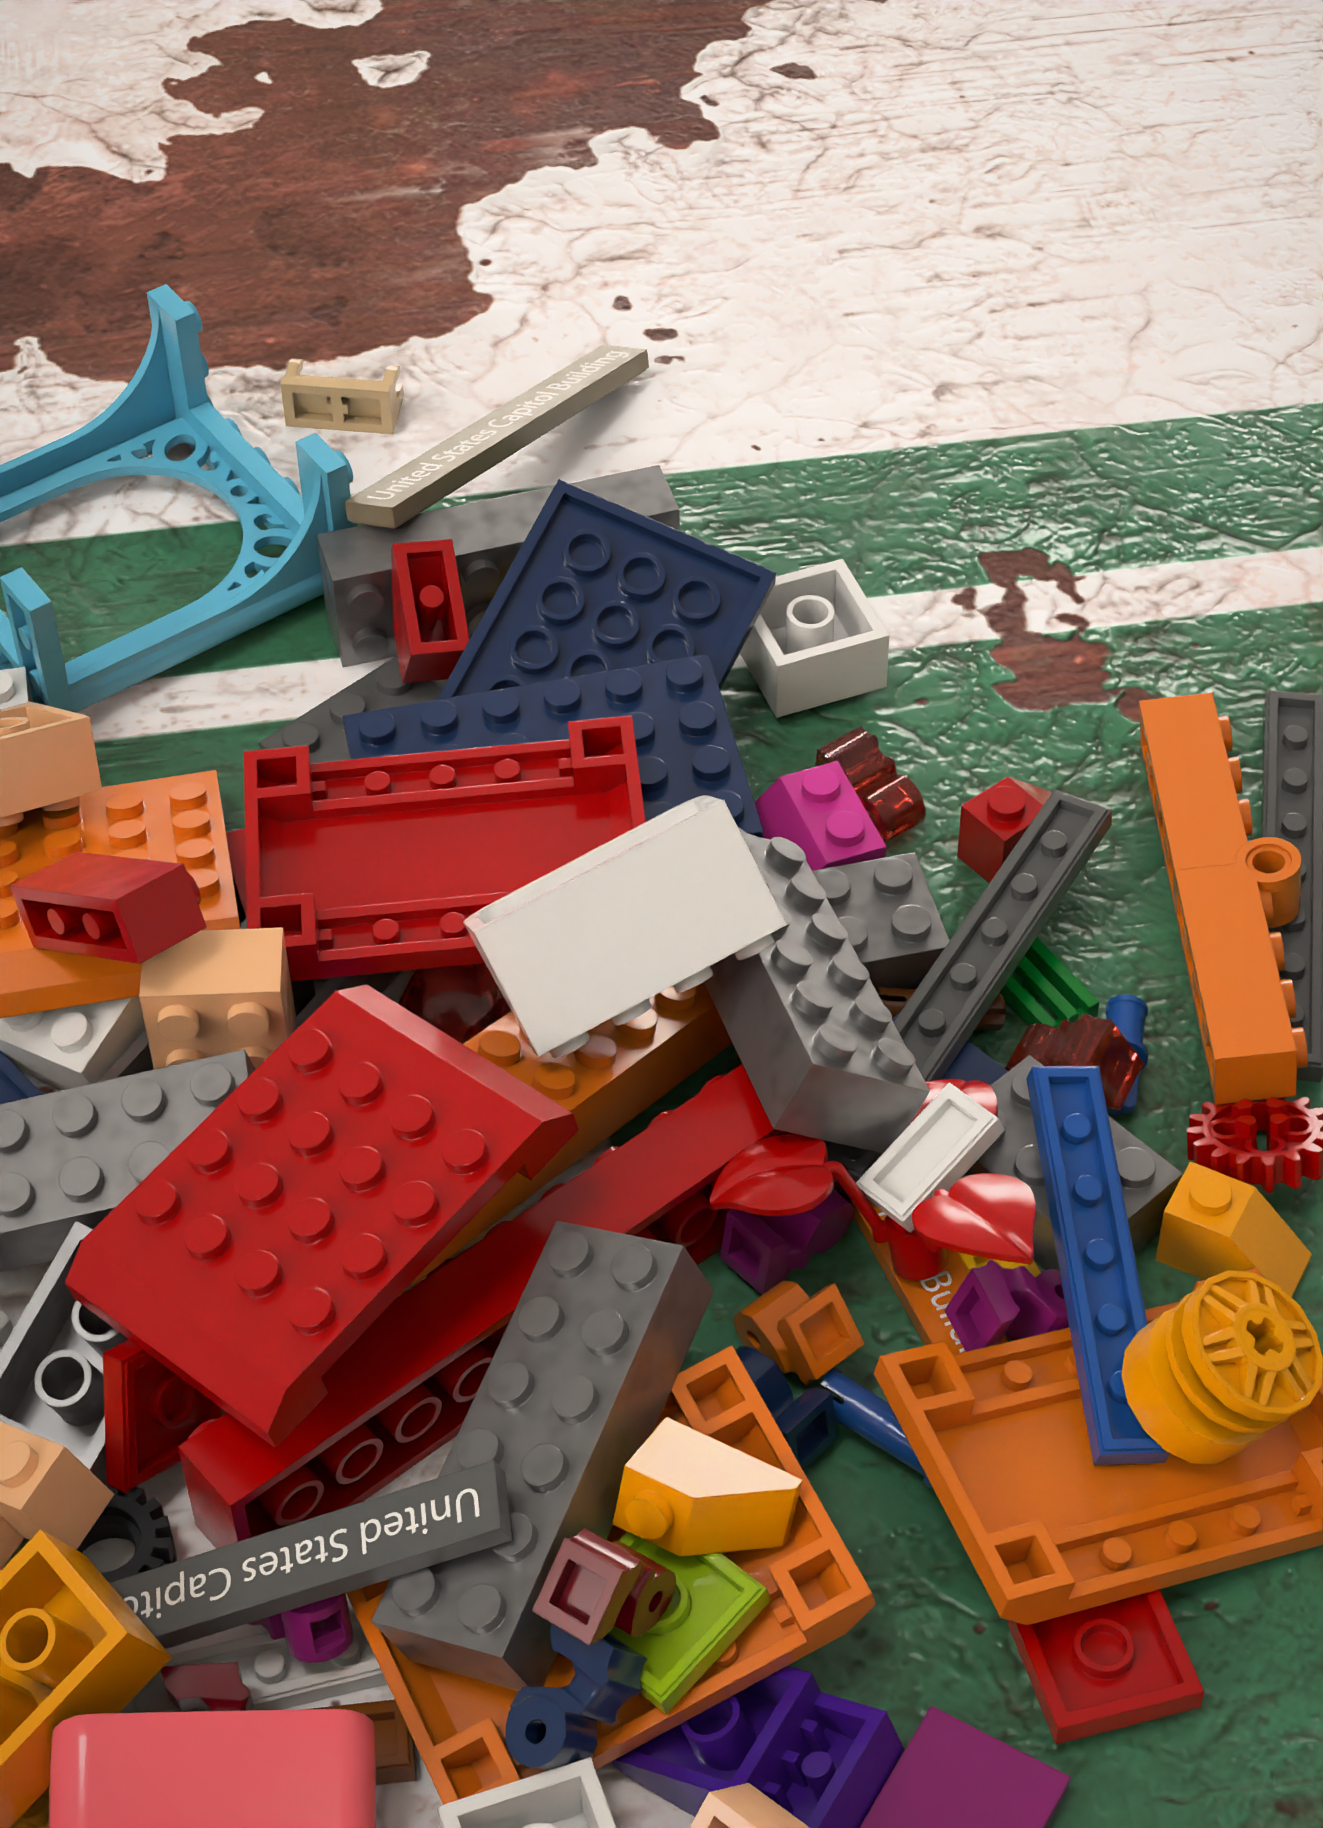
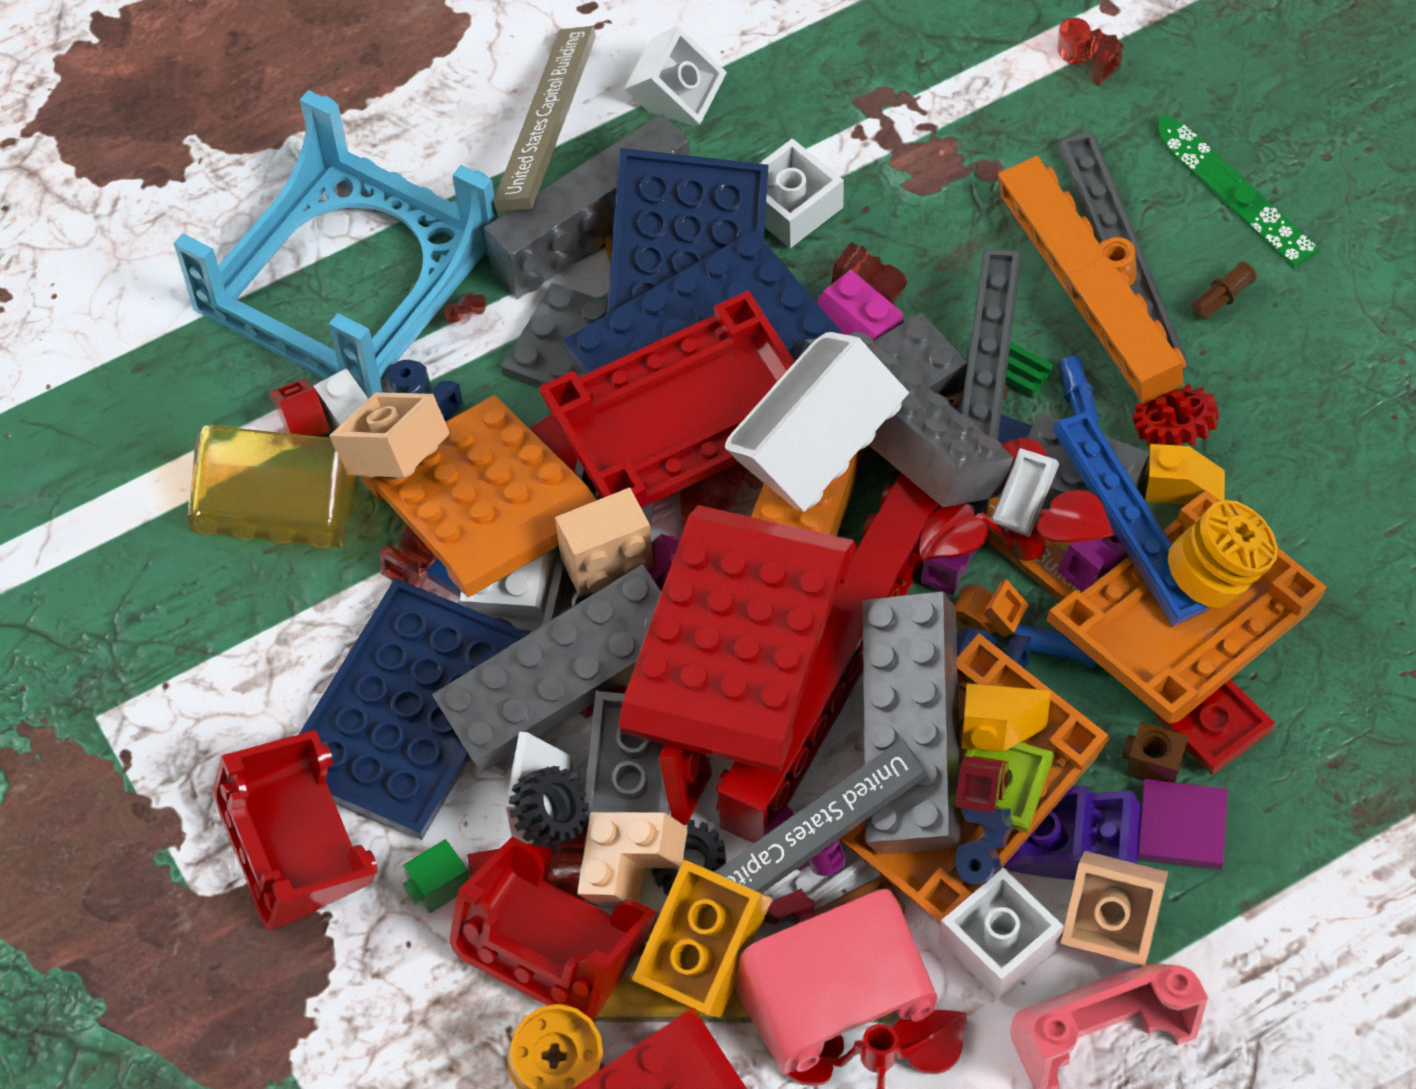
camera: 20 degrees left, 10 degrees up
red brick [10,852,207,964] -> none
tan hinge [280,359,404,434] -> none
red slope [391,539,469,684] -> none
red slope [957,776,1051,883] -> none
clear red leg [1005,1013,1144,1110] -> none
none -> dark blue leg [389,359,463,421]
none -> clear red arm [445,292,486,324]
none -> white slope [624,26,727,126]
none -> reddish brown brick [1121,722,1189,783]

